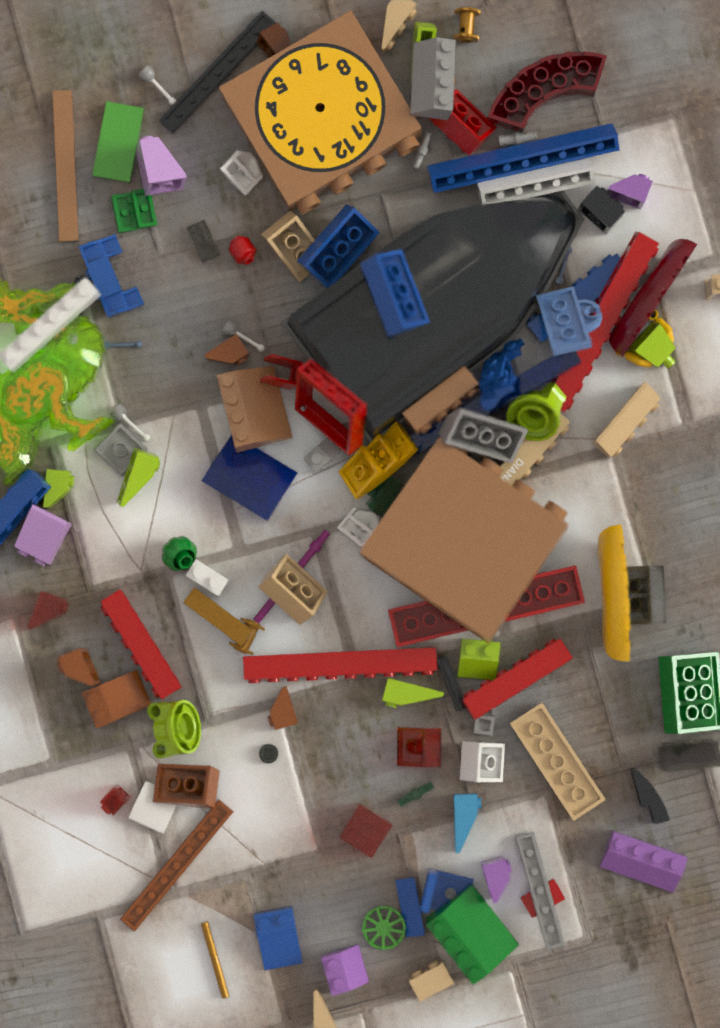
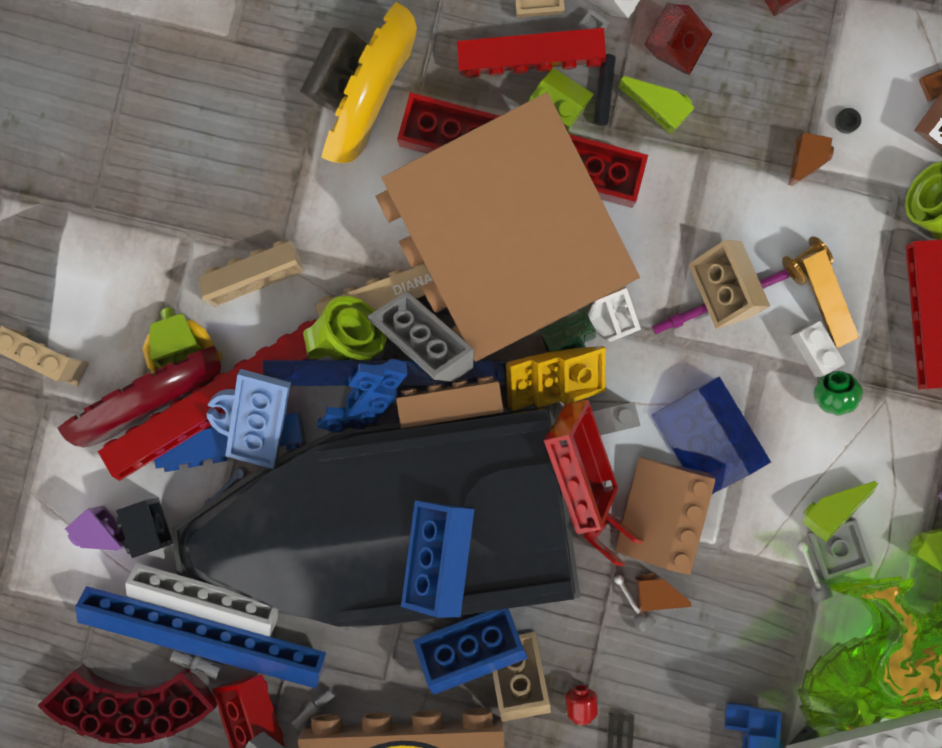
camera: 150 degrees left, 0 degrees up
sand blue hinge [102,340,142,349] -> none
red brick [243,647,437,683] -> none

